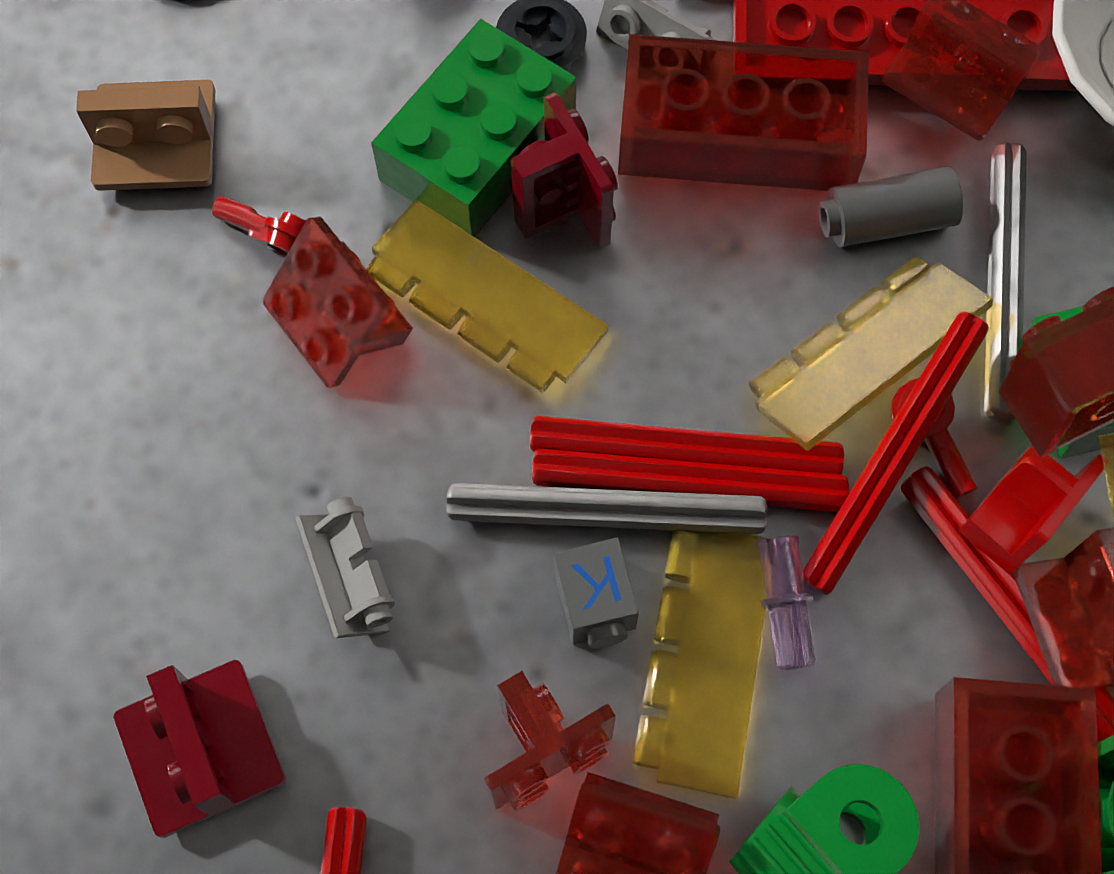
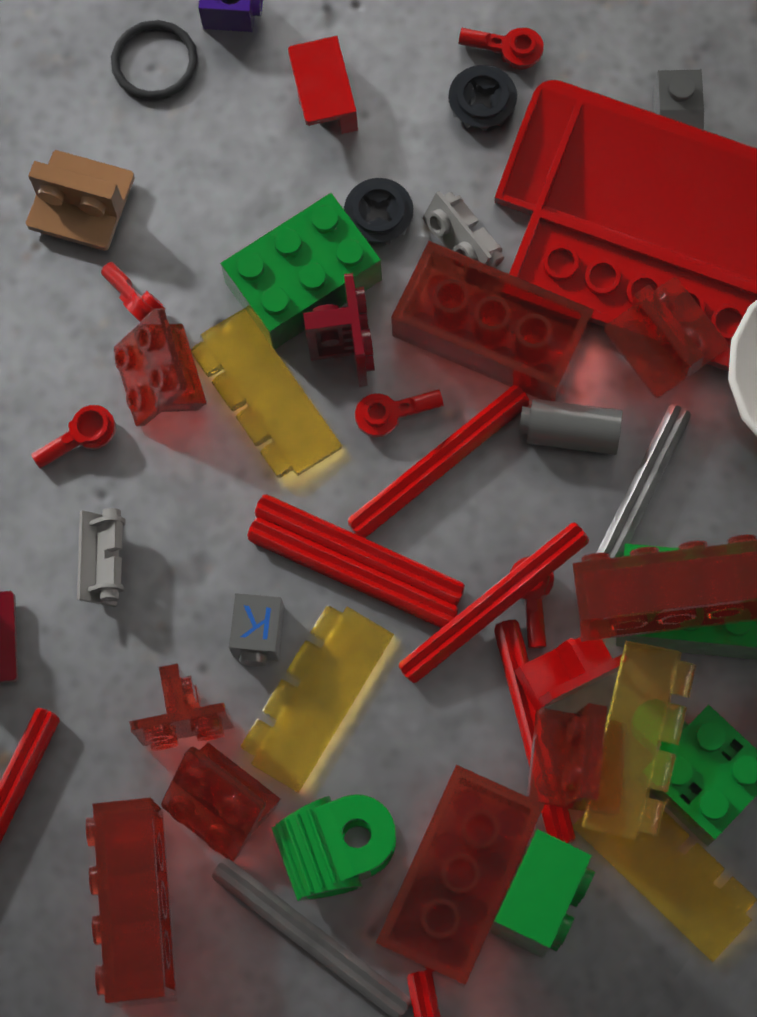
camera: 25 degrees right, 5 degrees up
flat silver axle [446,483,768,534] -> none
clear yellow windscreen [749,257,993,451] -> none
clear purple axle [757,535,816,670] -> none
none -> red plate [31,405,116,469]
none -> red axle [348,385,529,538]
none -> red plate [355,389,444,437]

